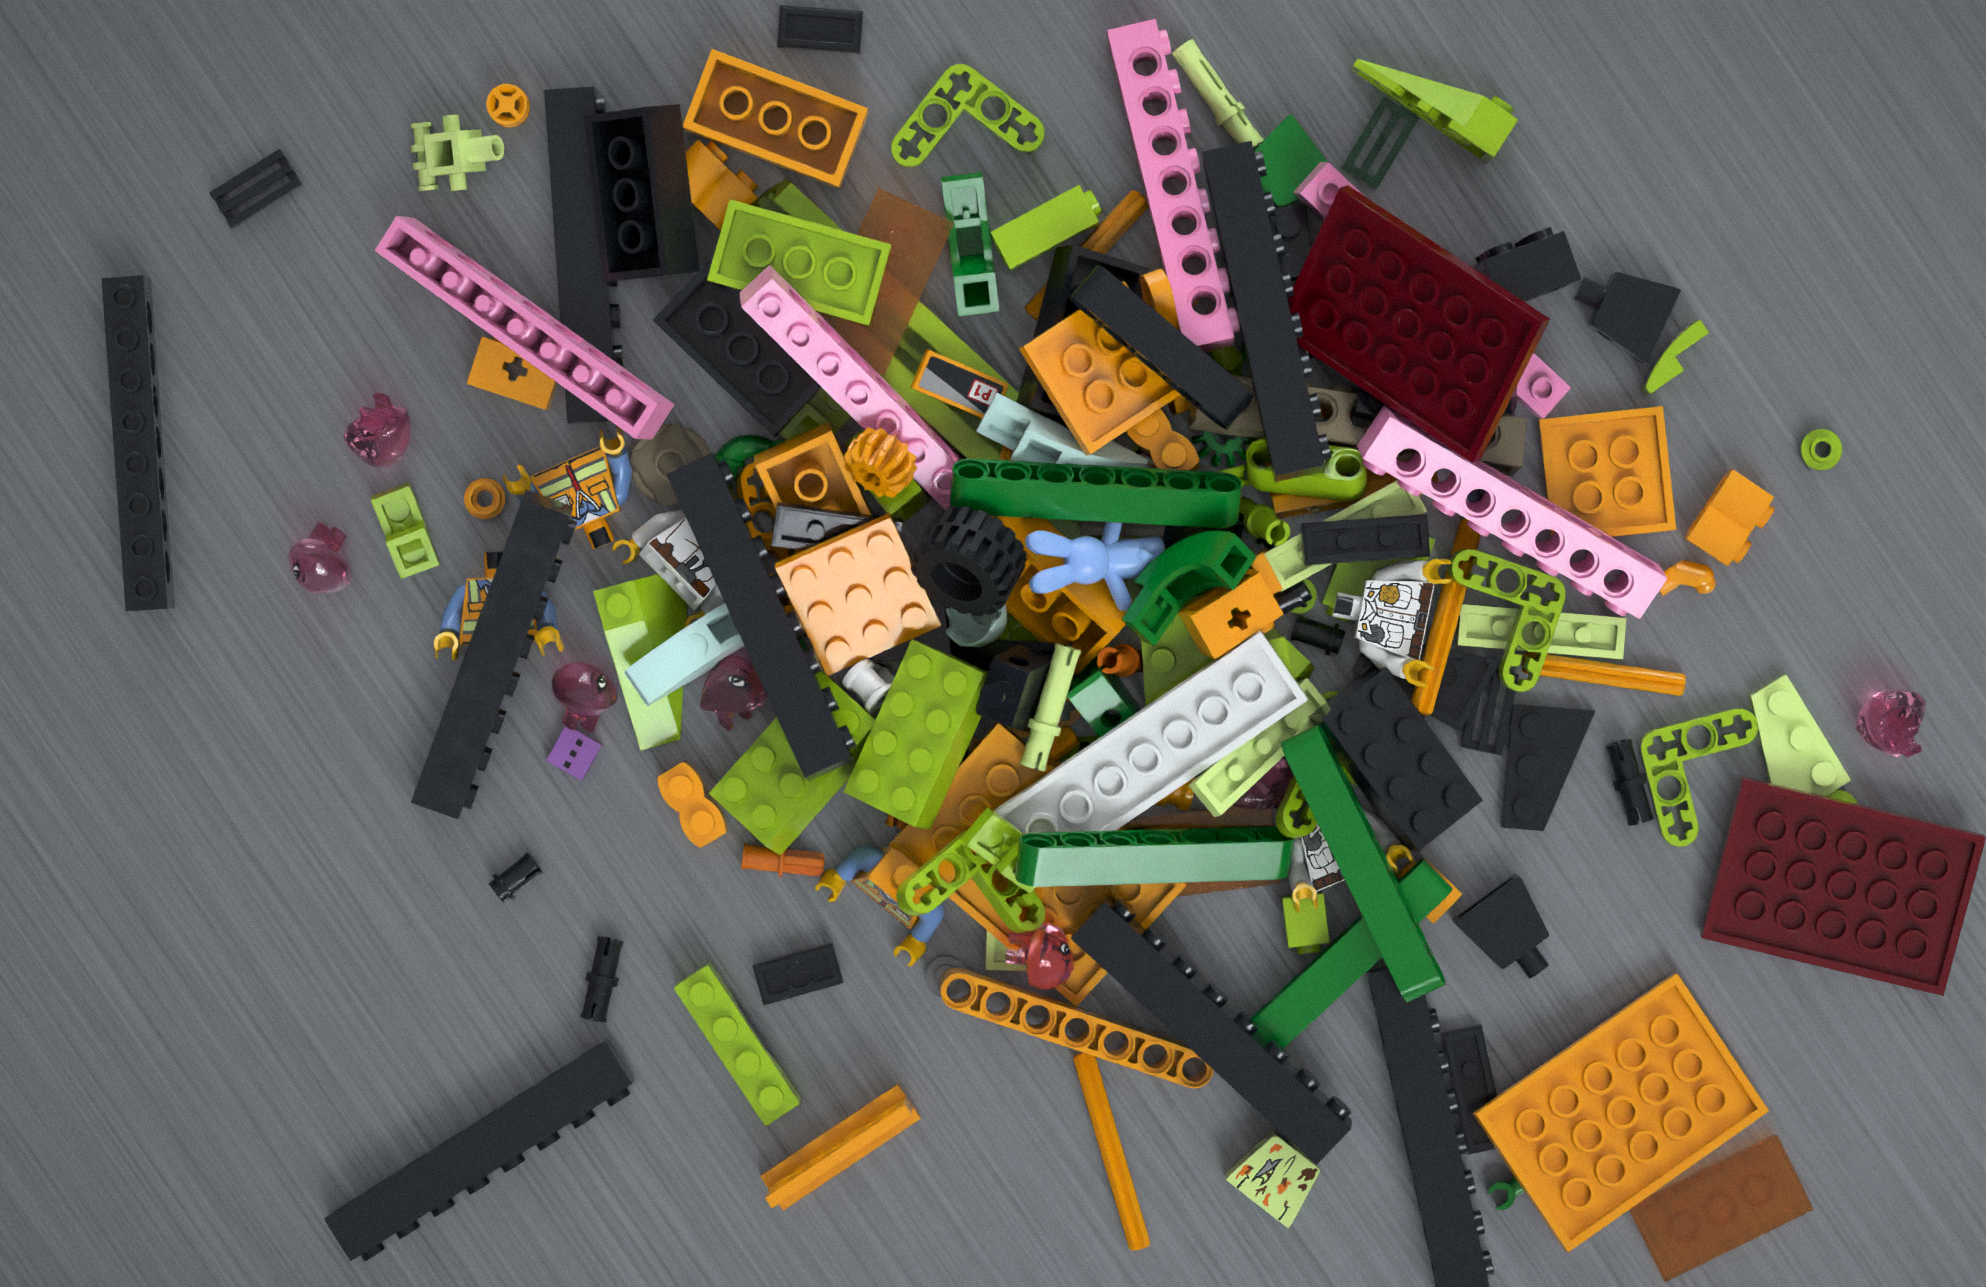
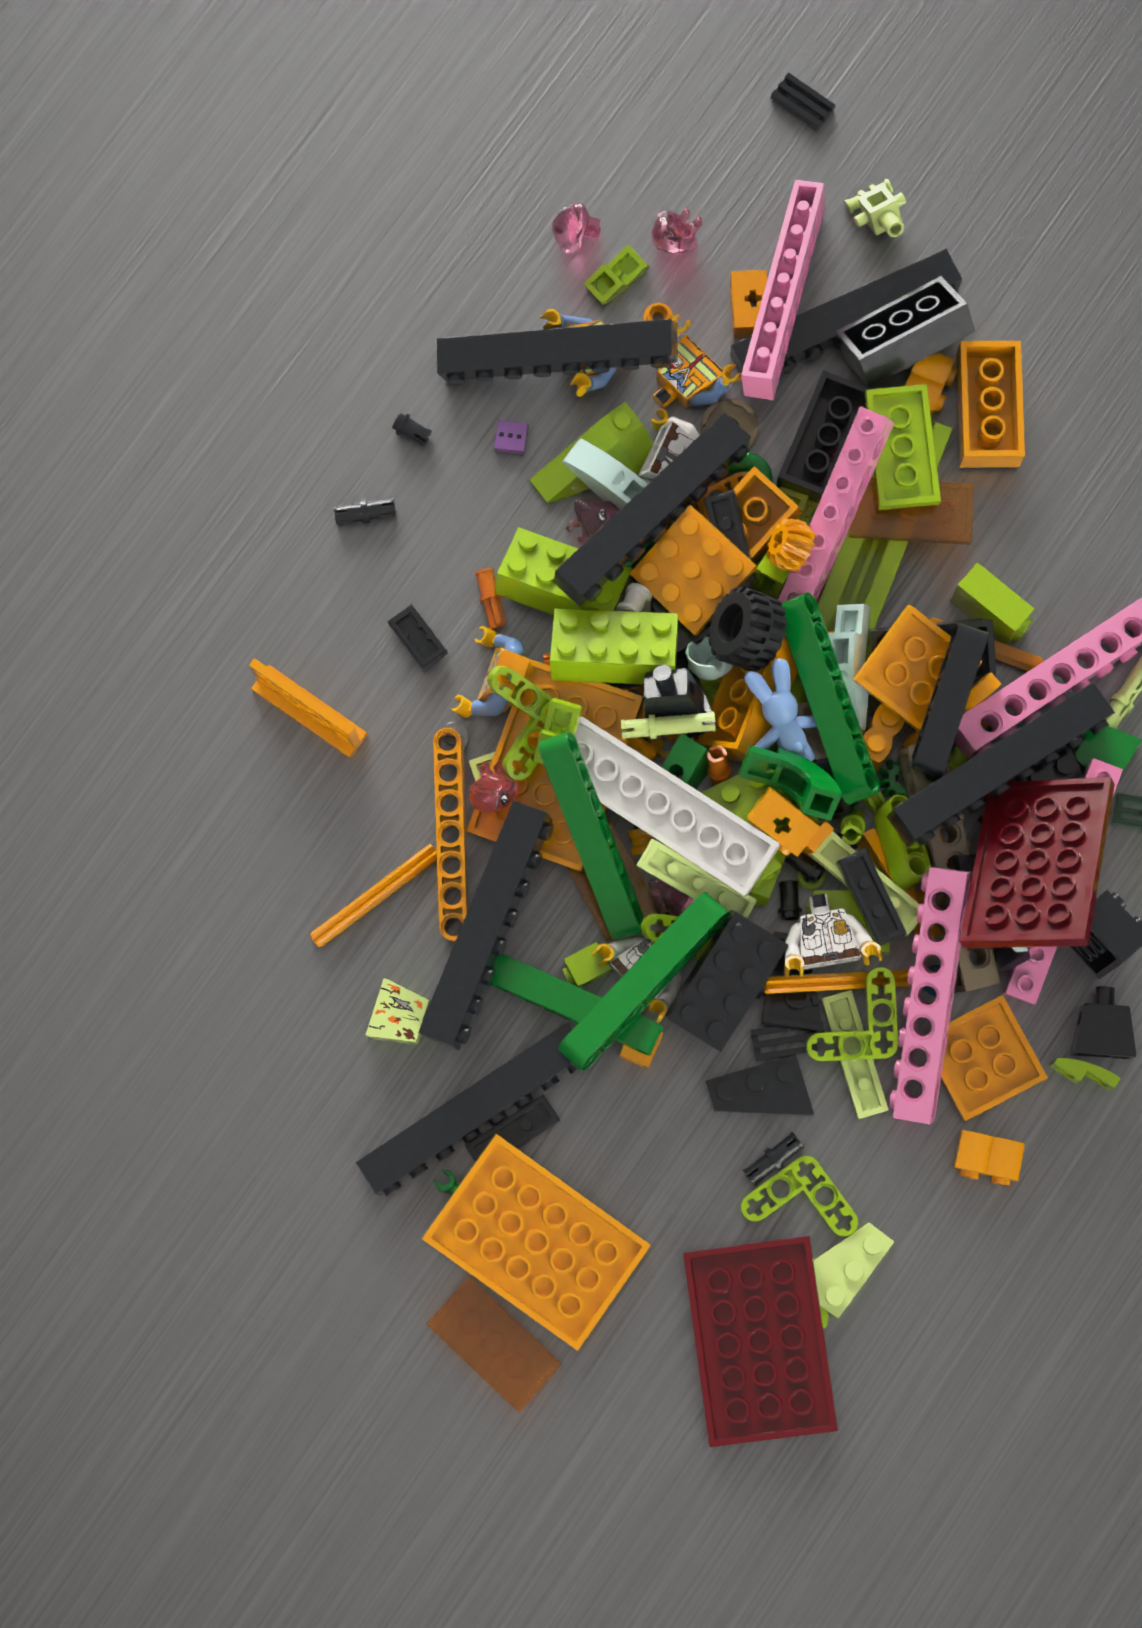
camera: 75 degrees right, 10 degrees down
black brick [101,275,175,611] -> none
black brick [324,1038,634,1262] -> none
light orange wheel [486,83,530,128] -> none
clear pink piece [551,661,618,732] -> none
light orange brick [657,760,728,848] -> none
lime arch [673,961,802,1127] -> none
black tile [777,5,863,54] -> none
lime beam [891,64,1045,168] -> none
slope [910,349,1009,418] -> none
green arch [941,172,1000,316] -> none
black torso [1452,874,1549,979] -> none
light orange axle [1522,651,1686,696] -> none
light orange arm [1659,560,1716,597] -> none
lime plate [1800,429,1842,470] -> none
clear pink piece [1856,690,1926,758] -> none

